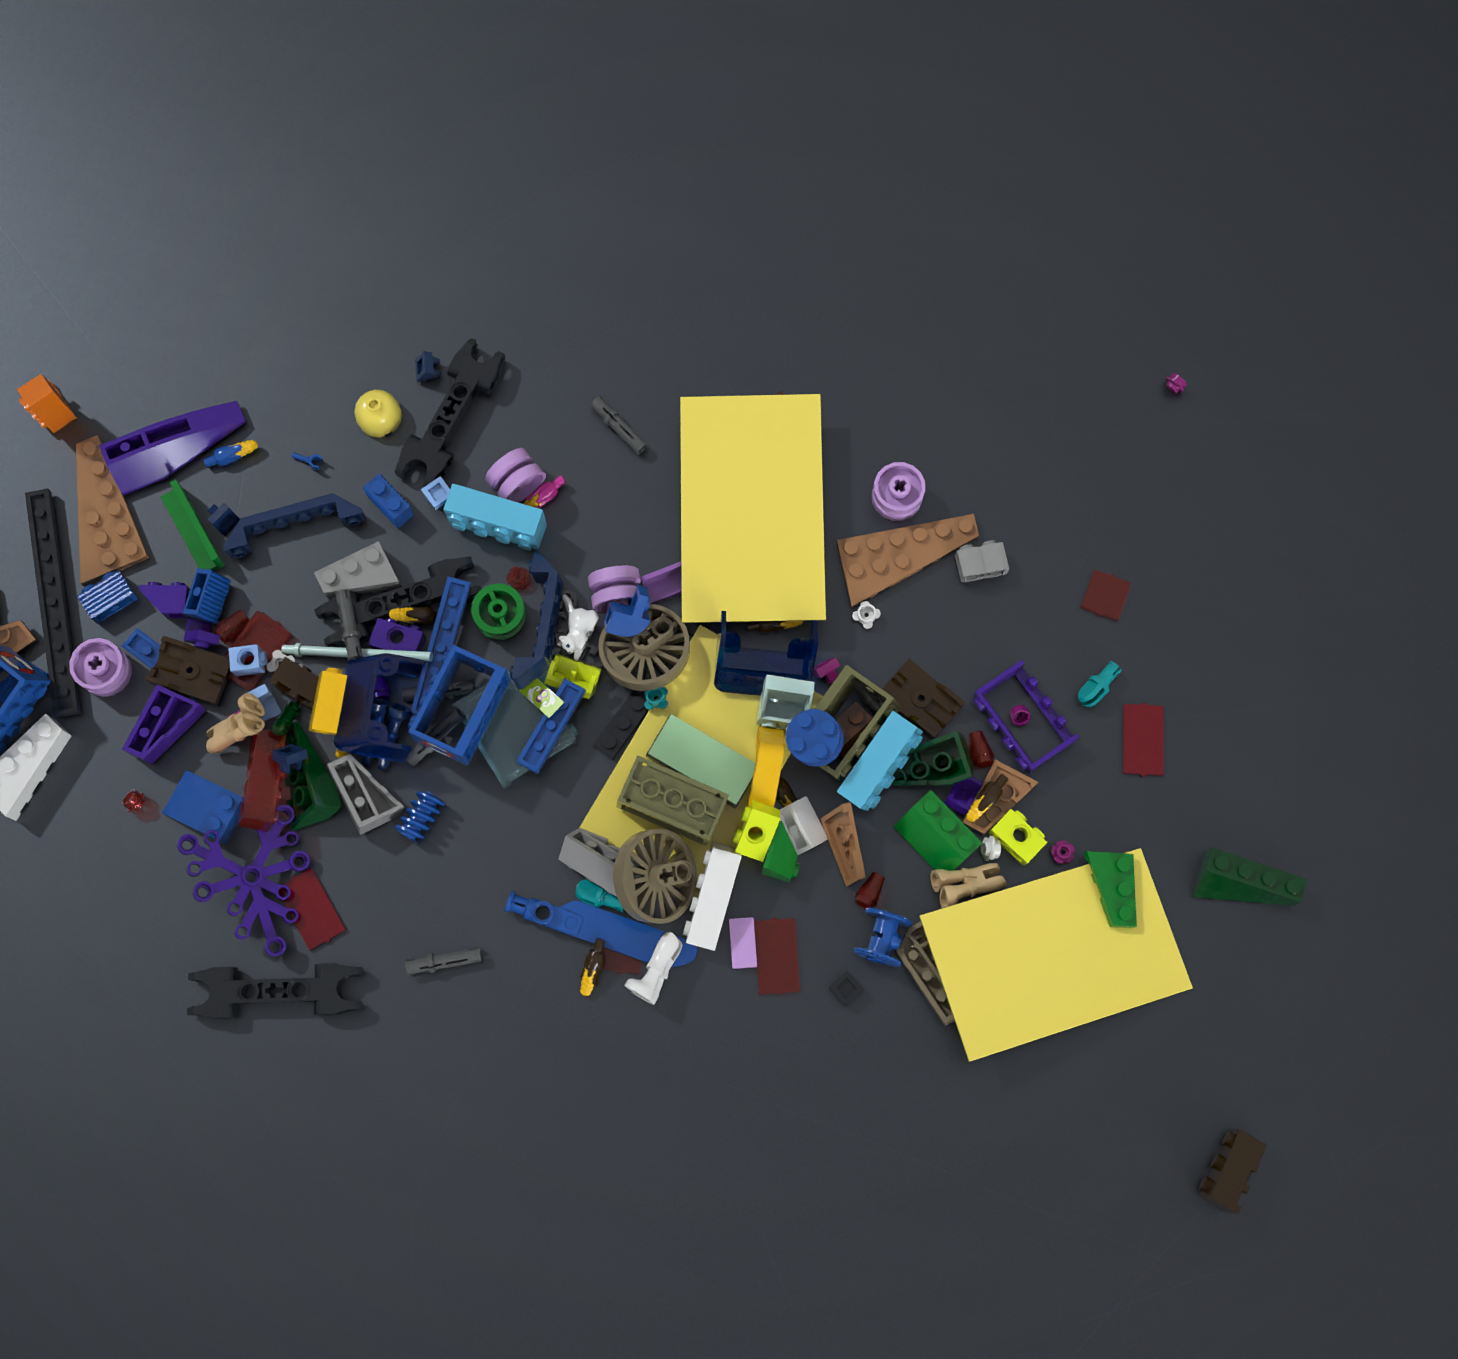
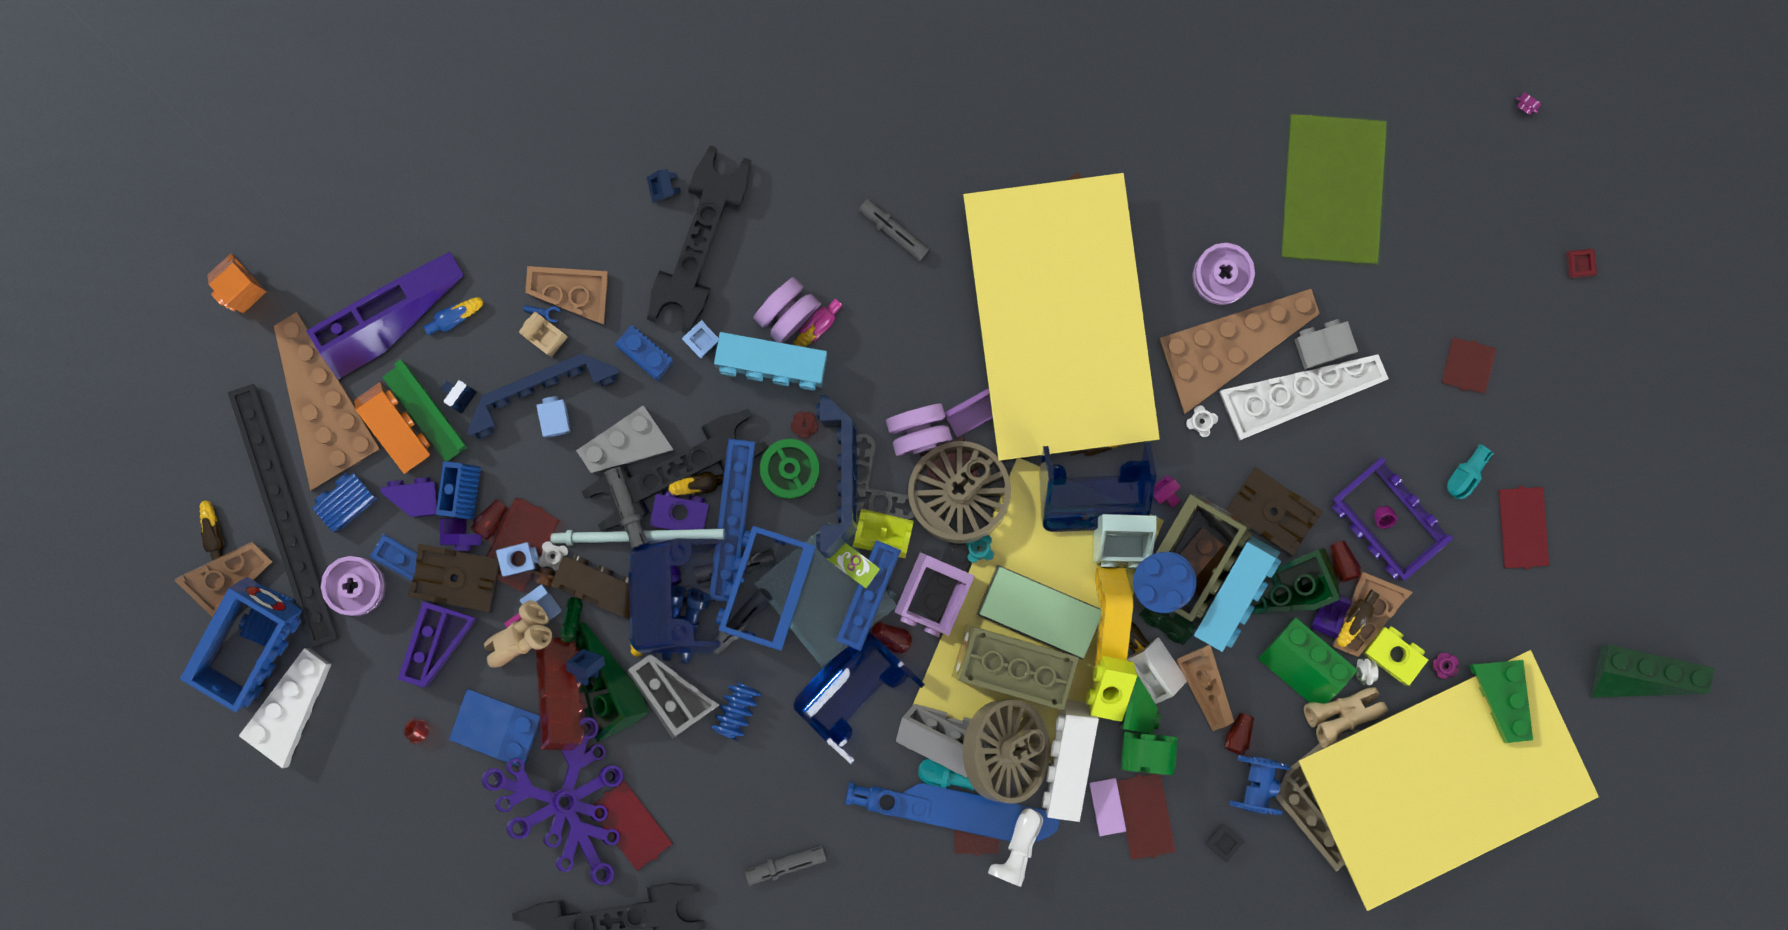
camera: 15 degrees left, 10 degrees up
yellow brick [309,667,347,735] -> none
light yellow cylinder [354,389,402,438] -> none
white animal [557,595,599,661] -> none
dark brown piece [580,938,606,996] -> none
blue brick [604,585,651,637] -> none
none -> orange wedge [354,382,431,474]
none -> tan bracket [519,312,568,358]
none -> medium nougat wing [525,266,608,326]
none -> reddish brown plate [531,566,554,587]
none -> light blue brick [537,396,572,438]
none -> clear blue windscreen [793,632,925,764]
none -> clear red cone [872,622,912,654]
none -> lavender window [895,553,974,637]
none -> green brick [1121,732,1178,775]
none -> clear green hinge [1139,607,1196,645]
none -> white wing [1219,355,1388,441]
none -> clear neon green piece [1282,114,1387,264]
none -> dark red tile [1566,249,1597,279]

